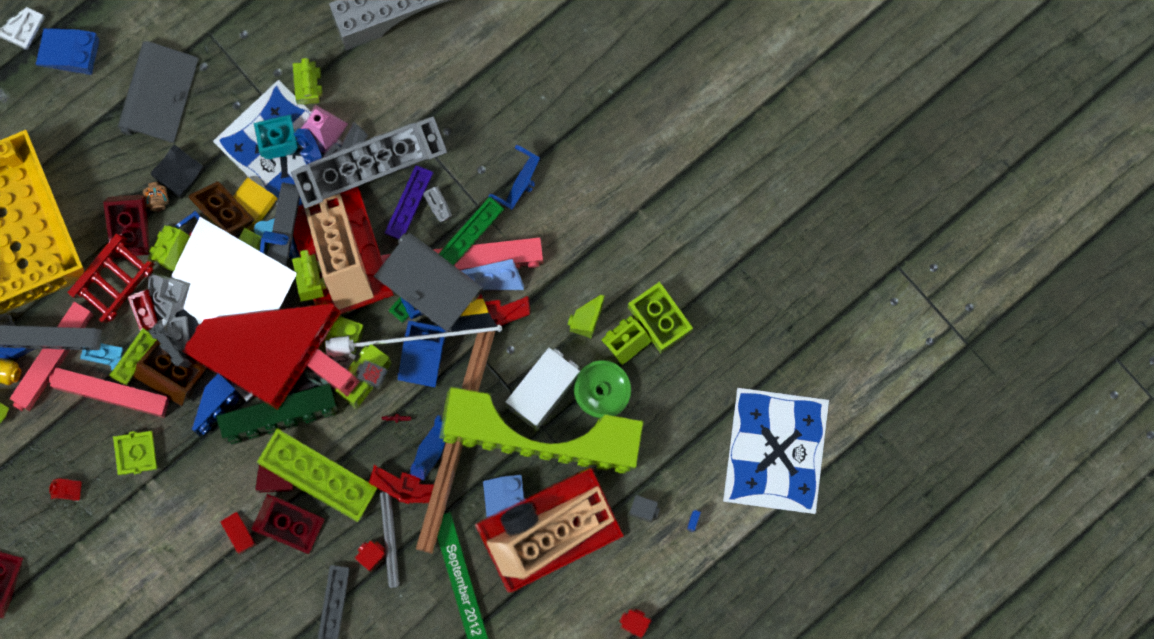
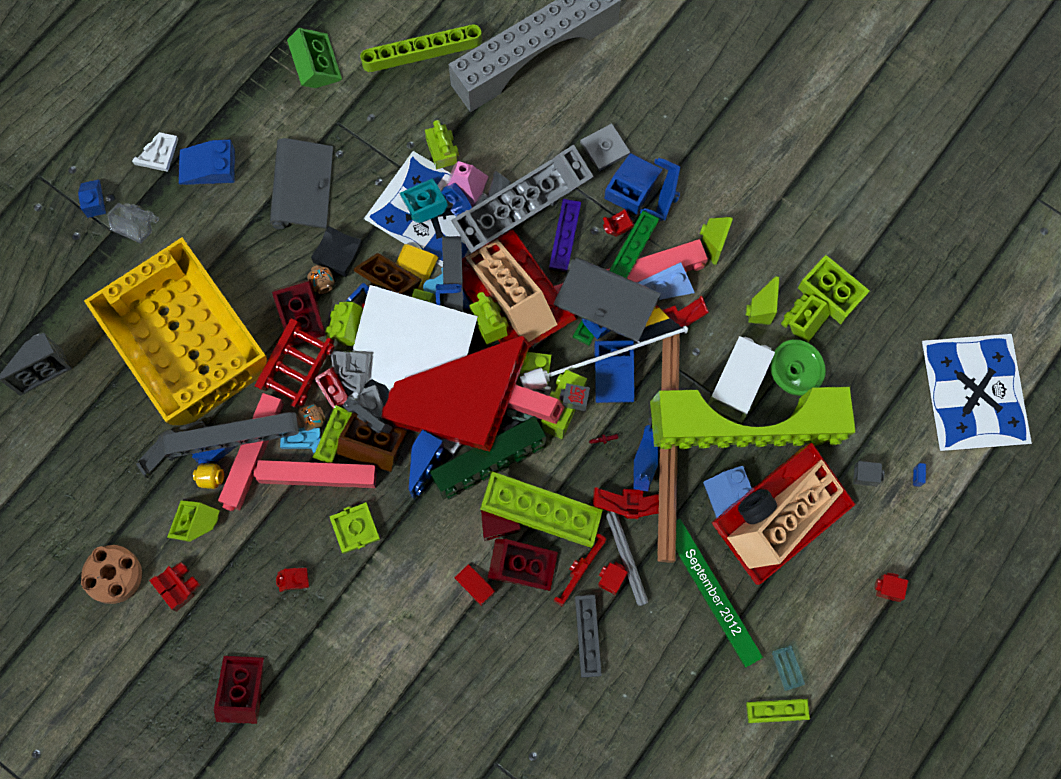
camera: 10 degrees left, 5 degrees down
light grey hinge [423,186,452,222] -> none
none -> medium nougat head [297,404,325,431]
none -> red plate [554,534,606,606]
none -> light grey plate [580,124,630,171]
none -> red bracket [603,209,634,237]
none -> blue slope [604,153,663,215]
none -> lime slope [700,217,733,265]

